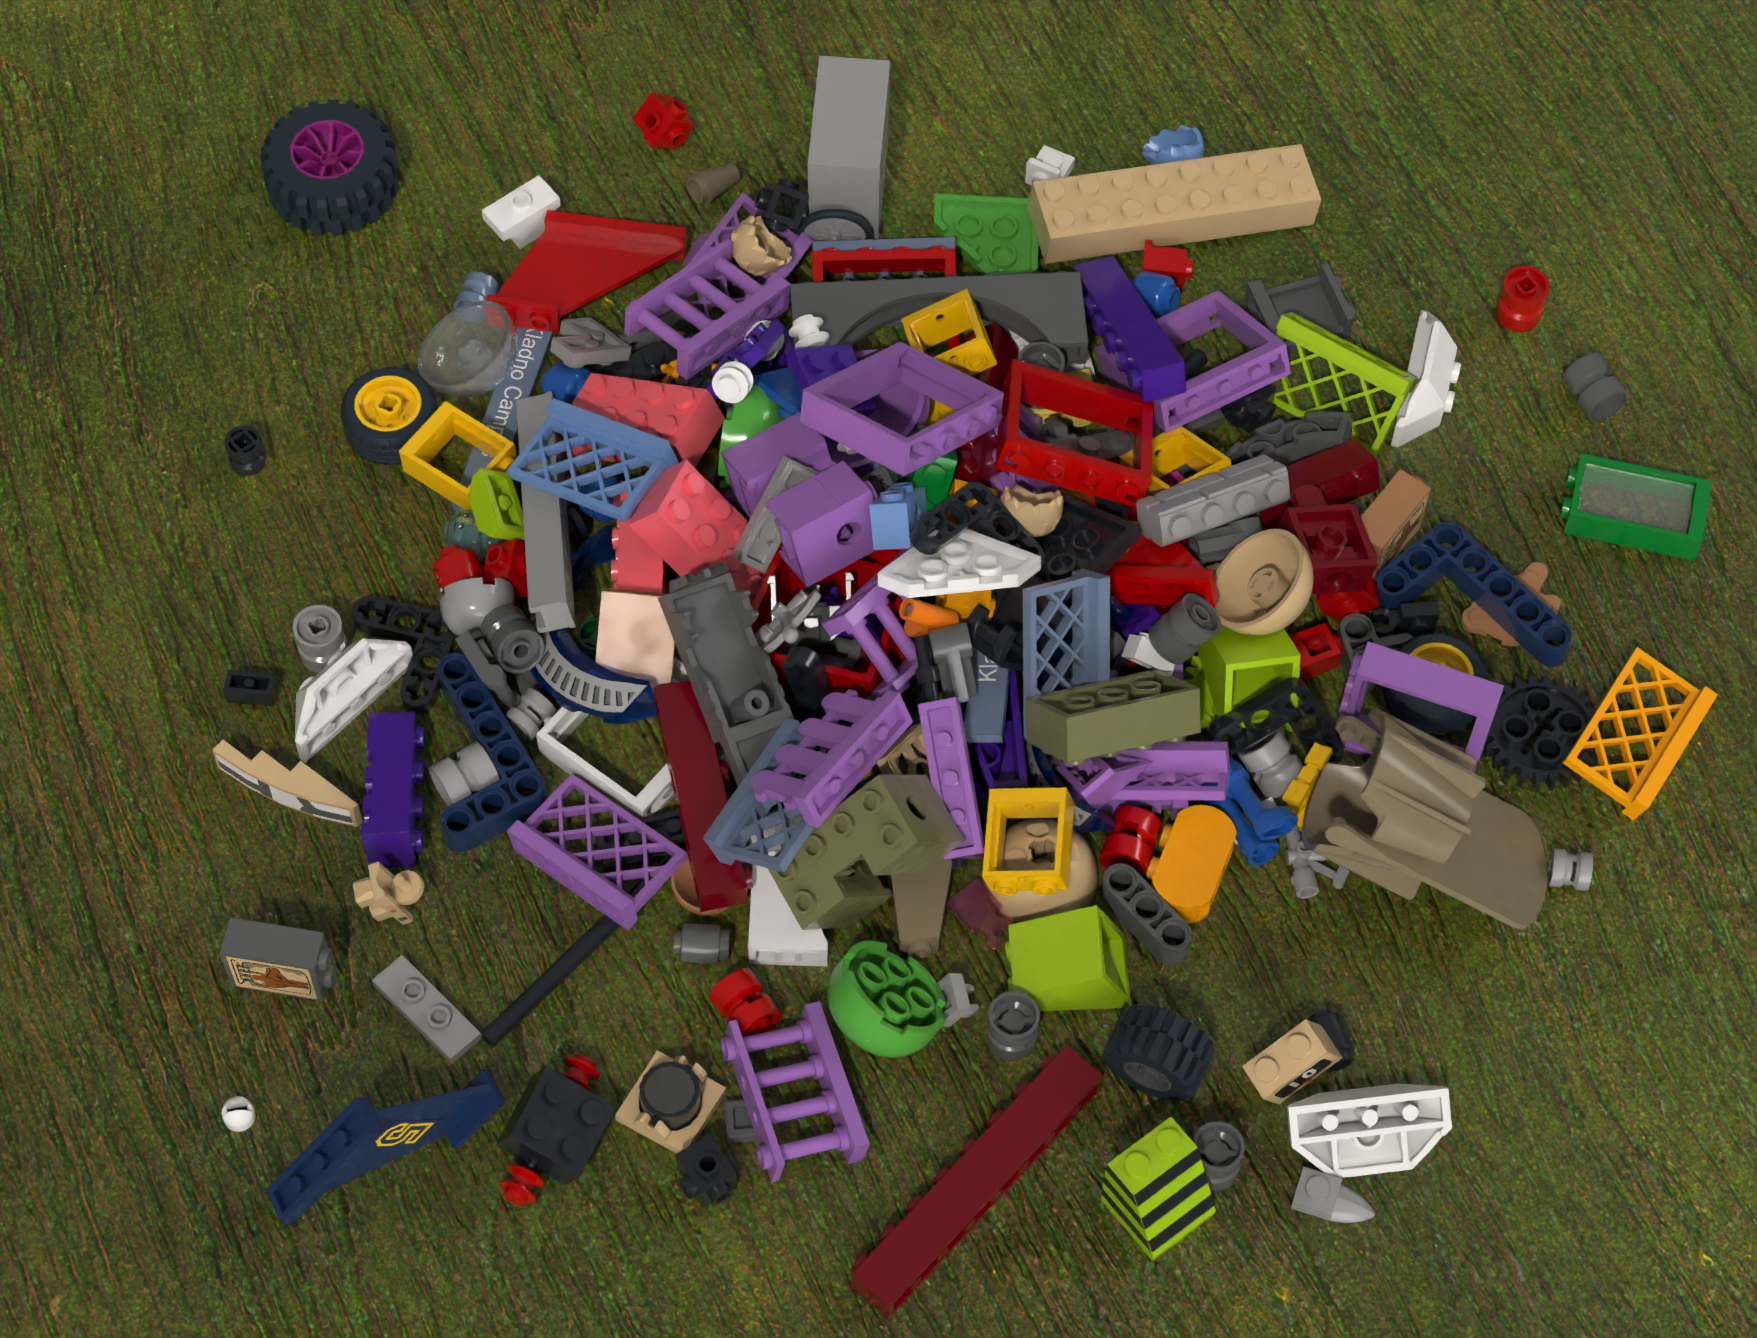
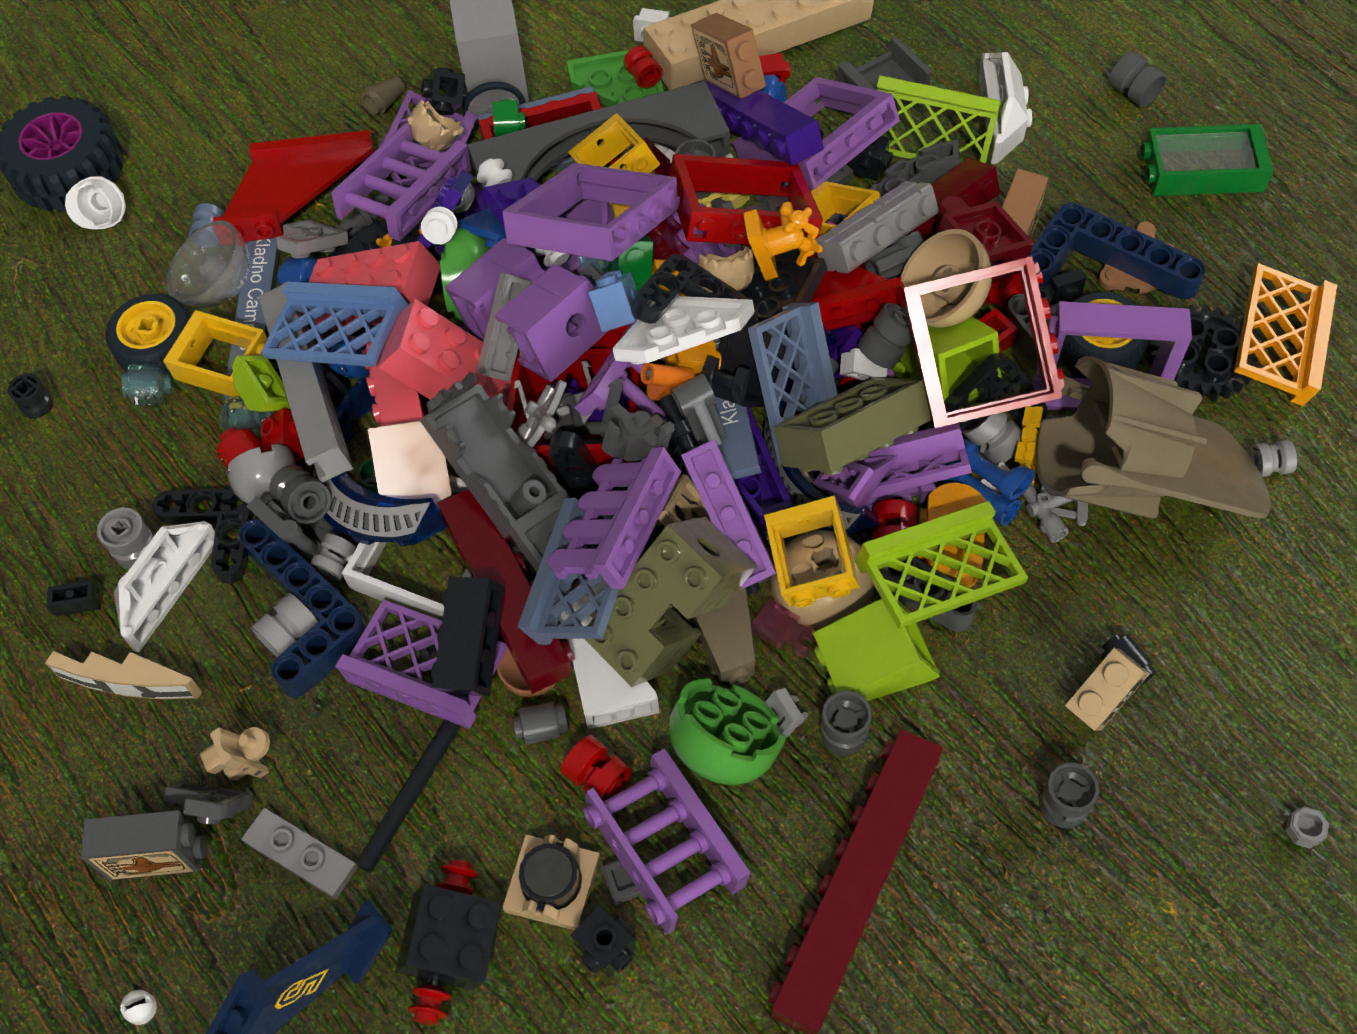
camera: 10 degrees left, 0 degrees up
dark purple wedge [361,712,426,868] -> none
white brick [482,175,561,249] -> none
red brick [632,92,696,150] -> none
lime slope [1101,1117,1216,1261] -> none
black wheel [1103,1004,1215,1101] -> none
white wedge [1287,1084,1452,1178] -> none
light grey plate [1291,1166,1375,1223] -> none
red wheel [1496,266,1550,332] -> none
none -> white piece [65,176,126,229]
none -> clear light blue head [121,364,171,406]
none -> dark grey plate [164,781,253,824]
none -> black brick [432,577,505,697]
none -> green plate [492,99,526,137]
none -> dark grey piece [602,378,674,462]
none -> red wheel [623,45,663,88]
none -> medium nougat brick [691,13,766,99]
none -> light orange piece [743,202,823,281]
none -> lime fence [855,501,1028,629]
none -> window [901,256,1065,428]
none -> light grey tile [1285,806,1329,849]

